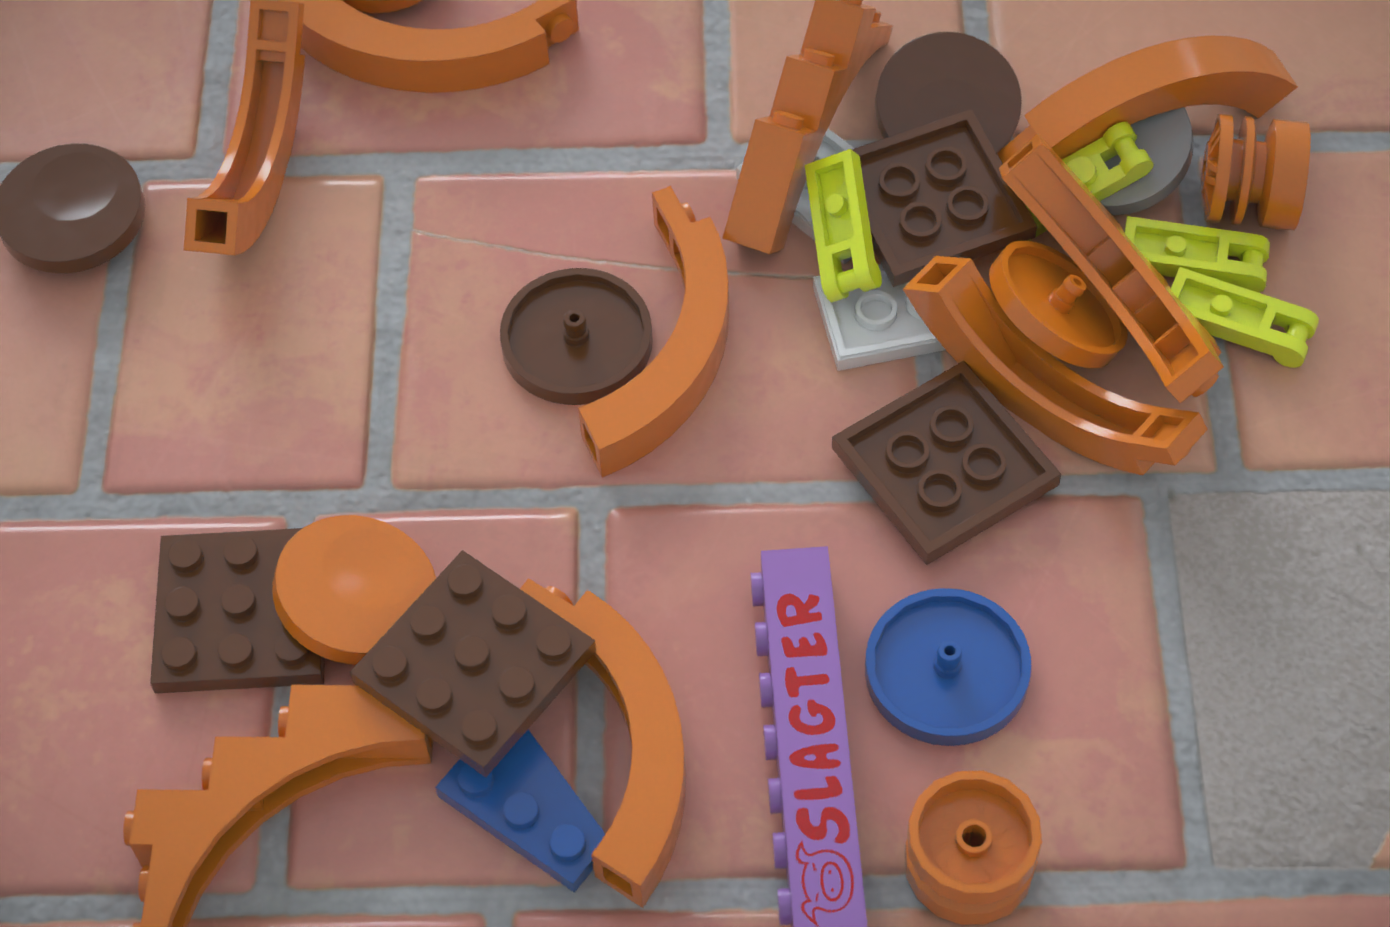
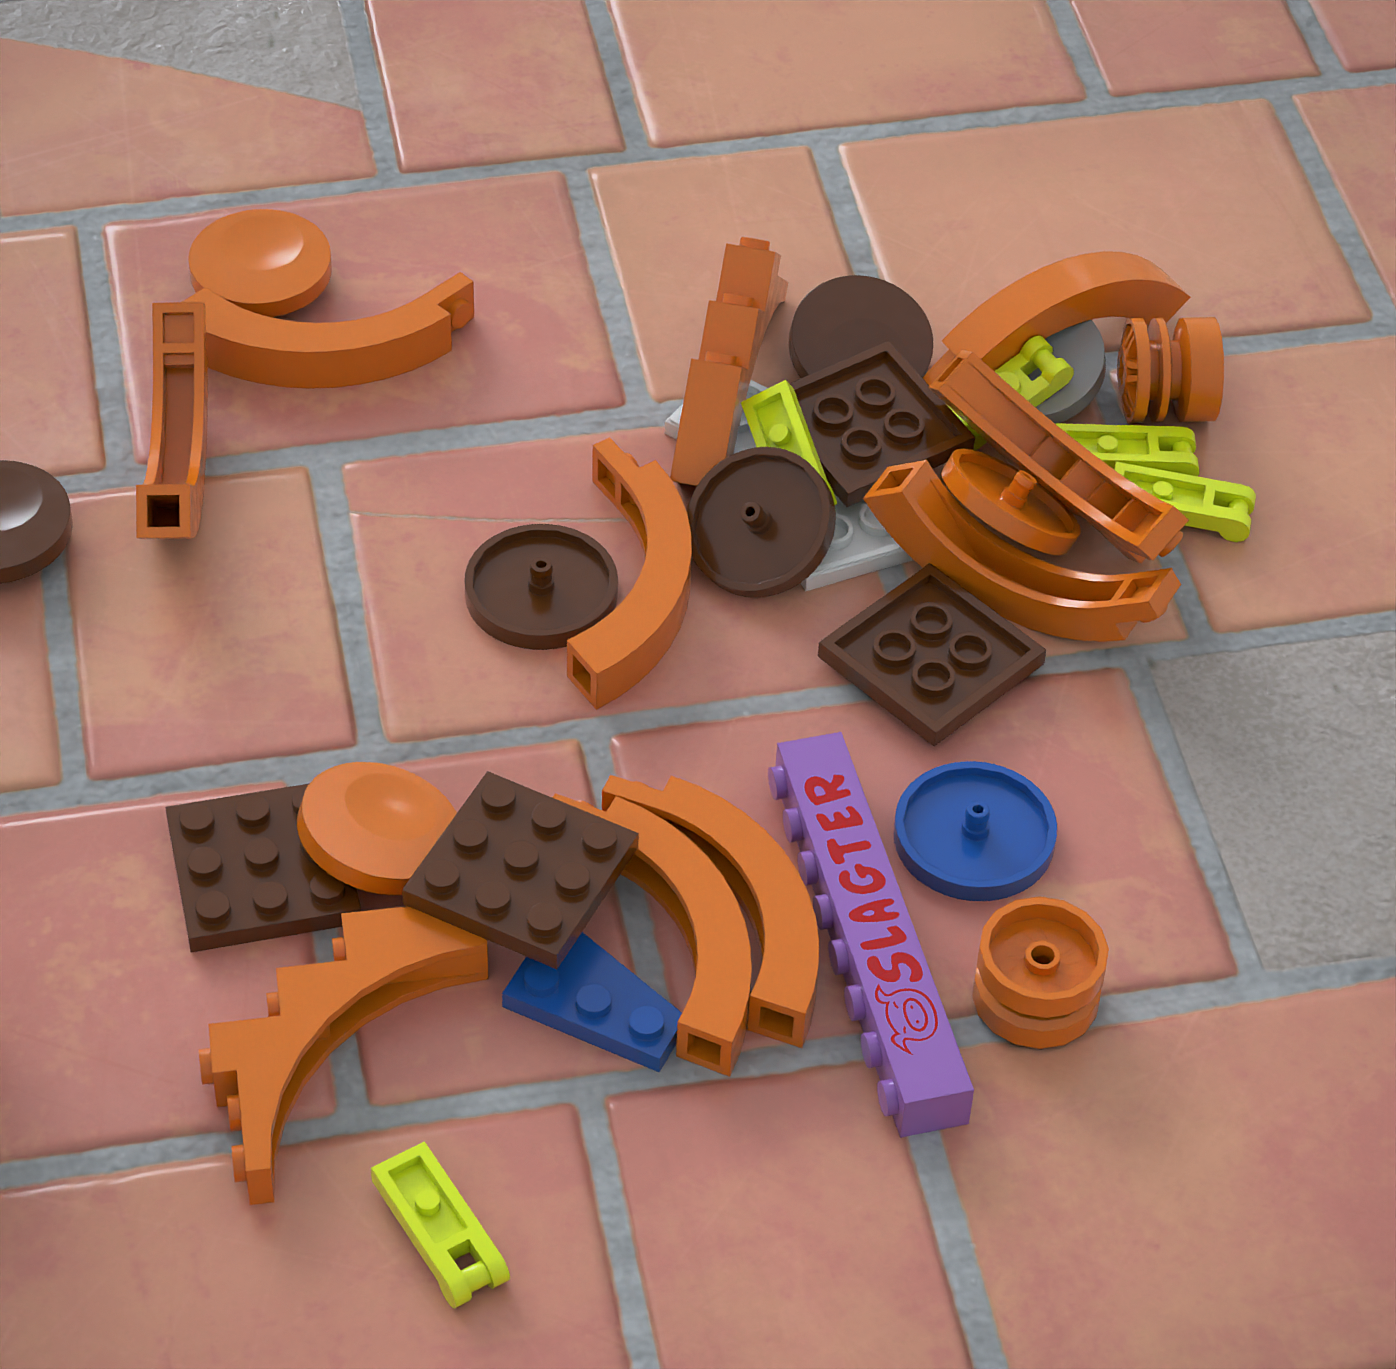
camera: 15 degrees left, 10 degrees down
none -> orange arch [602,775,819,1048]
none -> reddish brown piece [687,447,836,598]

